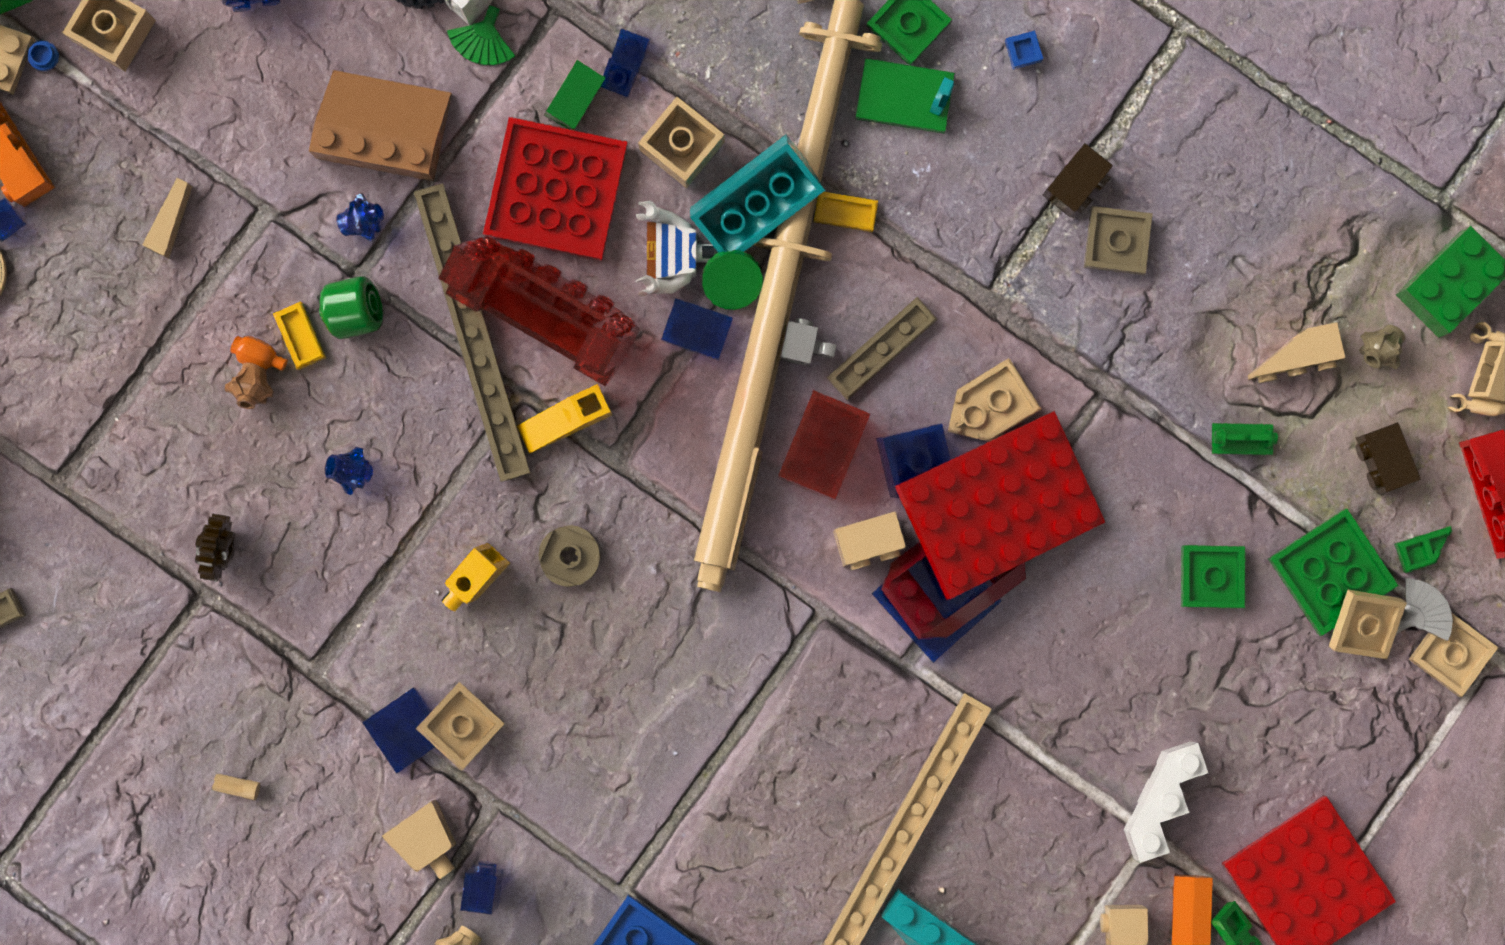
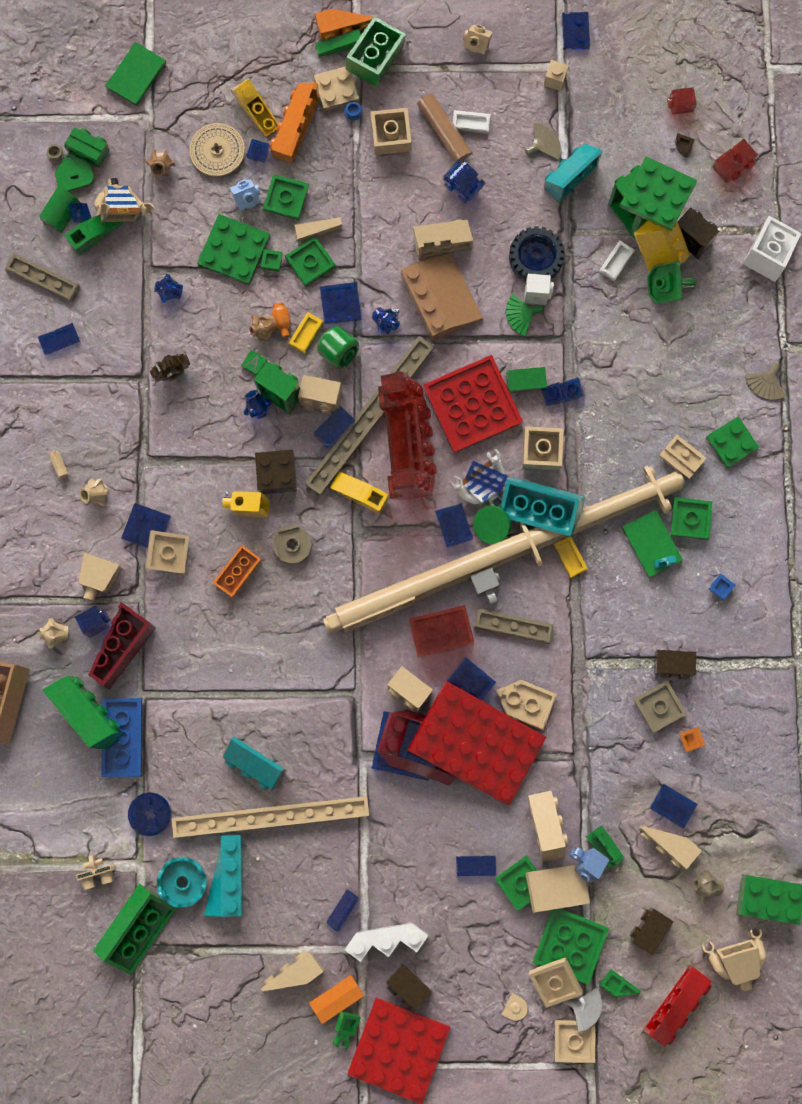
camera: 55 degrees right, 5 degrees down
none -> clear blue tile [38,323,80,355]
none -> tan rock [79,478,109,506]
none -> dark red wedge [88,602,156,690]
none -> clear blue rock [154,274,183,303]
none -> green plate [197,214,270,285]
none -> orange piece [213,545,262,598]
none -> teal slope [222,736,286,790]
none -> light blue brick [230,179,261,210]
none -> green tile [241,350,267,376]
none -> green brick [254,362,300,415]
none -> dark brown brick [255,449,297,494]
none -> green plate [261,249,283,272]
none -> green plate [263,174,309,220]
none -> green tile [285,236,336,287]
none -> tan brick [298,375,342,415]
none -> clear blue hinge [314,406,355,448]
none -> clear blue plate [320,282,362,324]
none -> clear blue slope [326,890,359,932]
none -> dark brown brick [386,963,432,1010]
none -> tan wedge [413,219,473,260]
none -> clear blue tile [456,856,496,876]
none -> clear blue tile [465,461,508,494]
none -> tan piece [502,993,528,1021]
none -> tan tile [526,864,590,913]
none -> tan wedge [528,791,568,863]
none -> medium blue brick [569,847,609,882]
none -> clear blue plate [649,784,698,829]
none -> orange plate [679,727,705,752]

